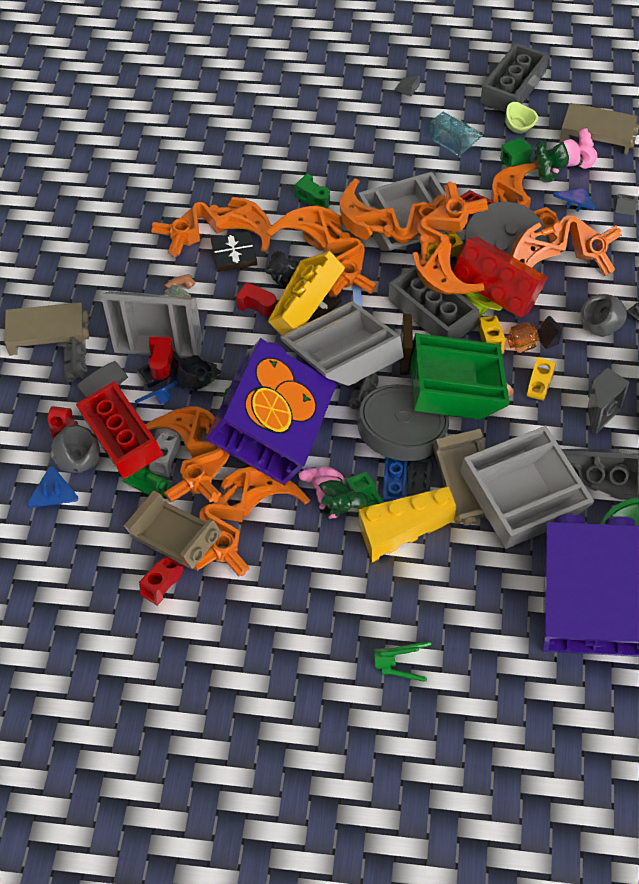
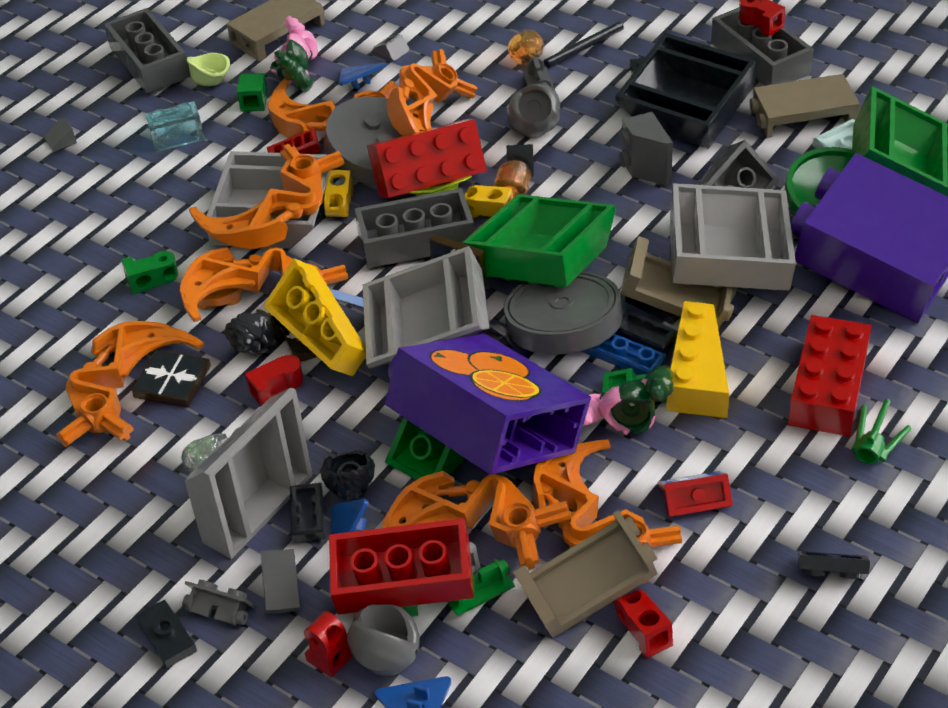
camera: 60 degrees left, 10 degrees down
dark tan panel [5,302,89,356] -> none
red leg [149,337,173,380] -> none
nougat arm [164,274,195,294] -> none
orange piece [413,181,488,295] -> none
yellow leg [527,357,556,401] -> none
none -> black plate [135,599,197,668]
none -> red panel [657,471,733,517]
none -> red brick [788,315,872,437]
none -> black plate [798,551,870,579]

